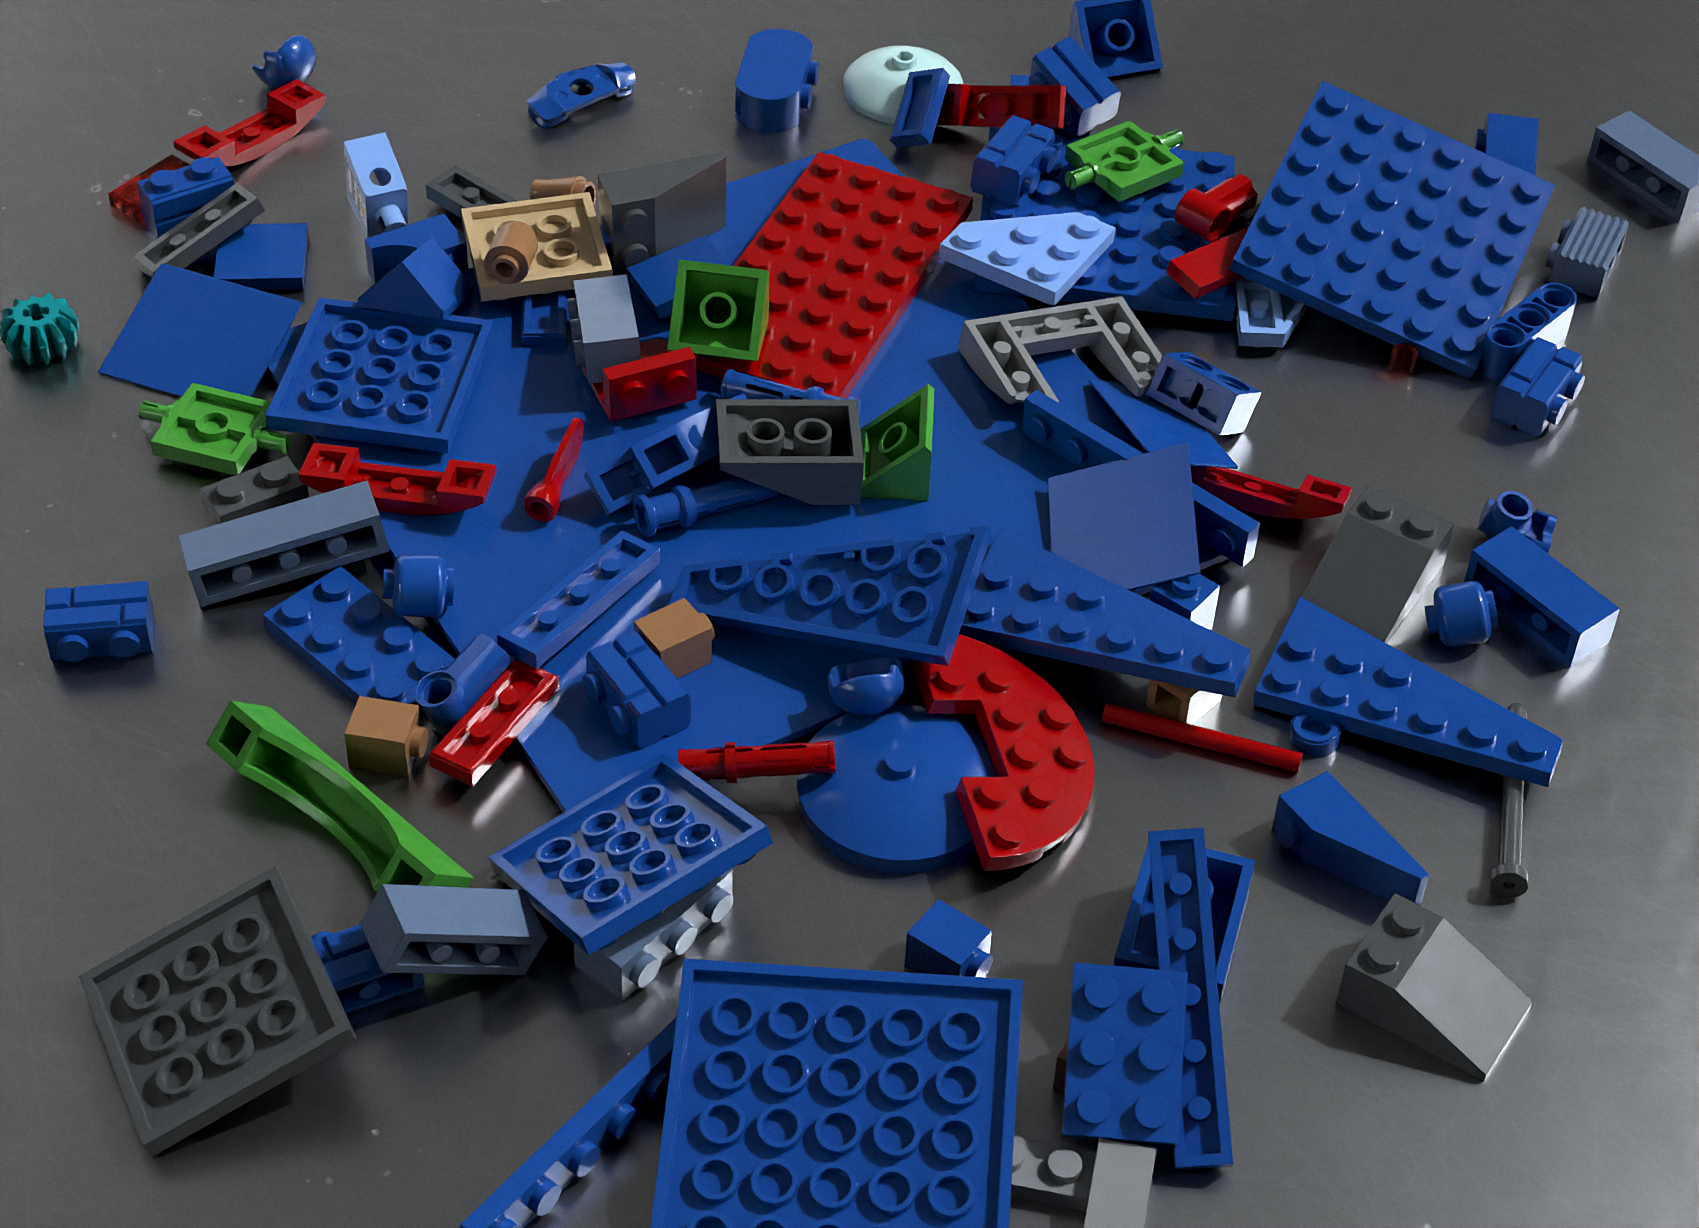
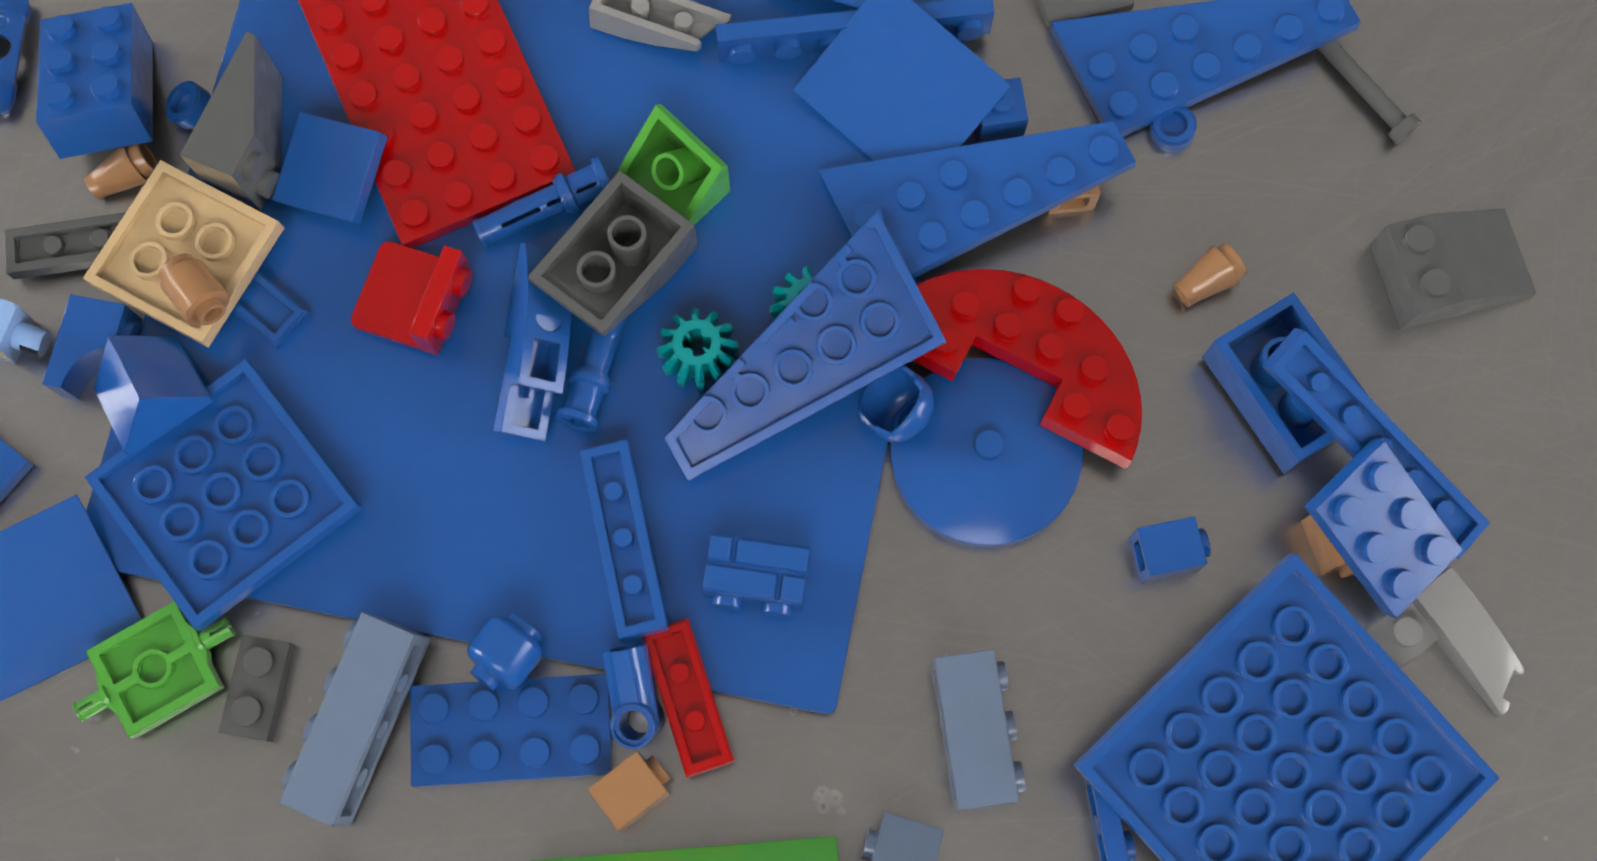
camera: 45 degrees left, 30 degrees up
red slope [298,443,497,515] -> none
blue plate [488,753,773,955] -> none
red piece [524,417,584,522] -> none
sand blue brick [567,274,641,384] -> none
medium nougat brick [633,598,715,679] -> none
bright green slope [667,260,769,362] -> none
red pin [678,740,836,784] -> none
red bar [1102,703,1303,773] -> none
blue slope [1272,771,1429,906] -> none
none -> blue brick [36,3,153,159]
none -> teal gear [657,307,739,391]
none -> medium nougat cone [1173,243,1247,307]

